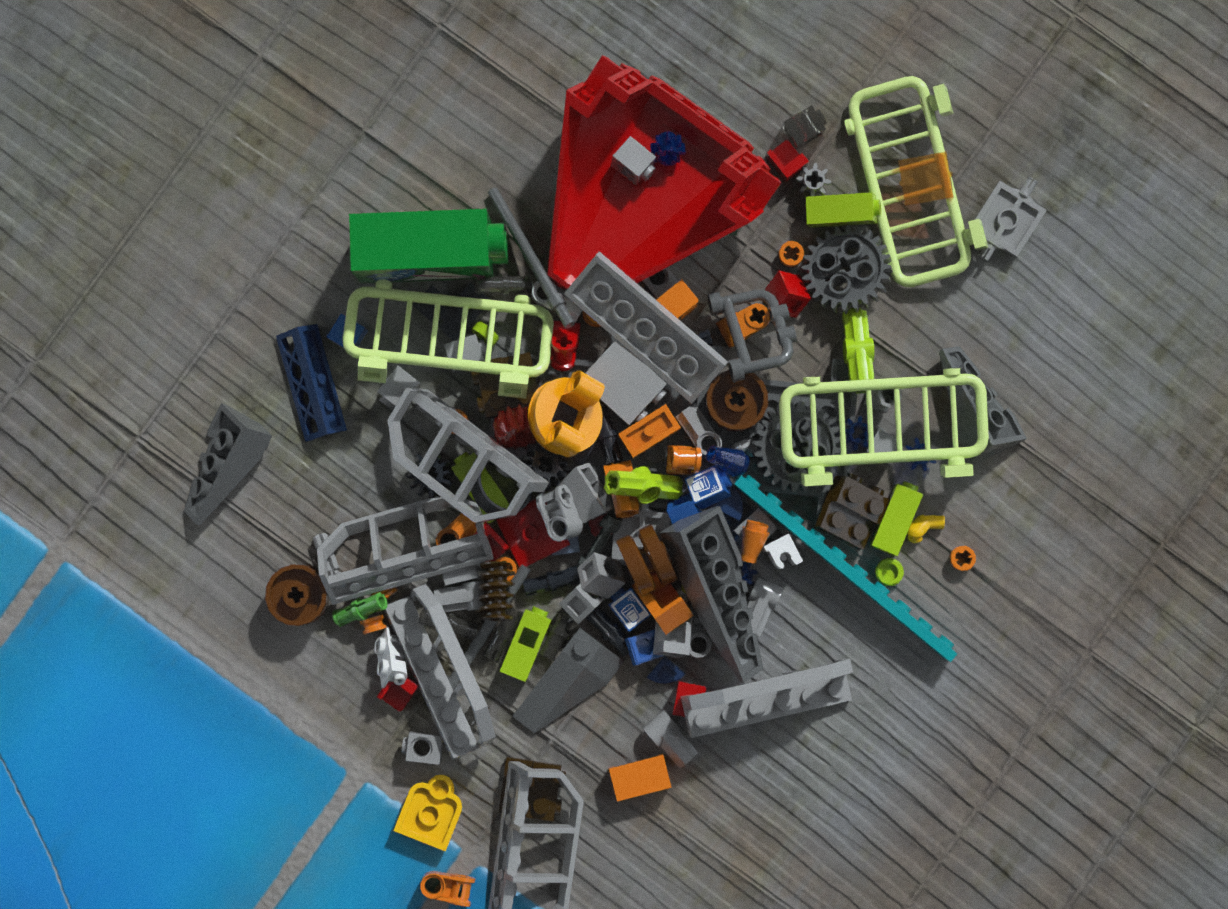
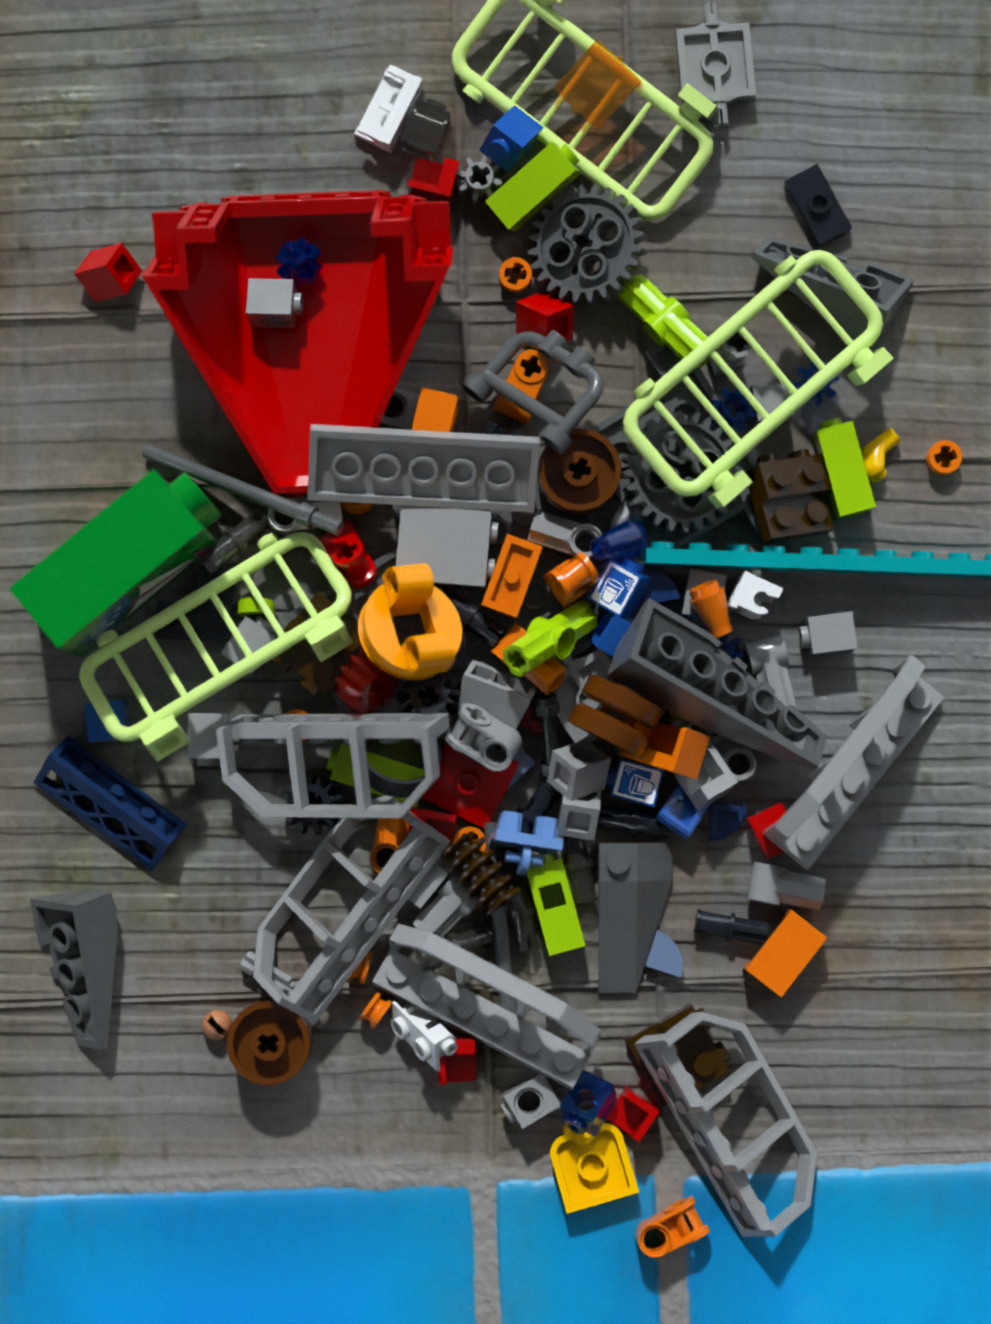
camera: 40 degrees left, 0 degrees up
bright green pin [332,592,388,627] -> none
lime tile [875,558,904,586] -> none
none -> red panel [74,243,143,302]
none -> nougat hinge [202,1009,233,1040]
none -> white hinge [354,65,423,154]
none -> blue brick [479,105,544,173]
none -> medium blue hips [488,811,563,876]
none -> clear blue brick [559,1069,617,1137]
none -> red panel [605,1086,660,1143]
none -> sand blue tile [645,930,683,978]
none -> black axle [694,909,770,944]
none -> black plate [784,163,852,248]
none -> light grey brick [799,611,858,656]

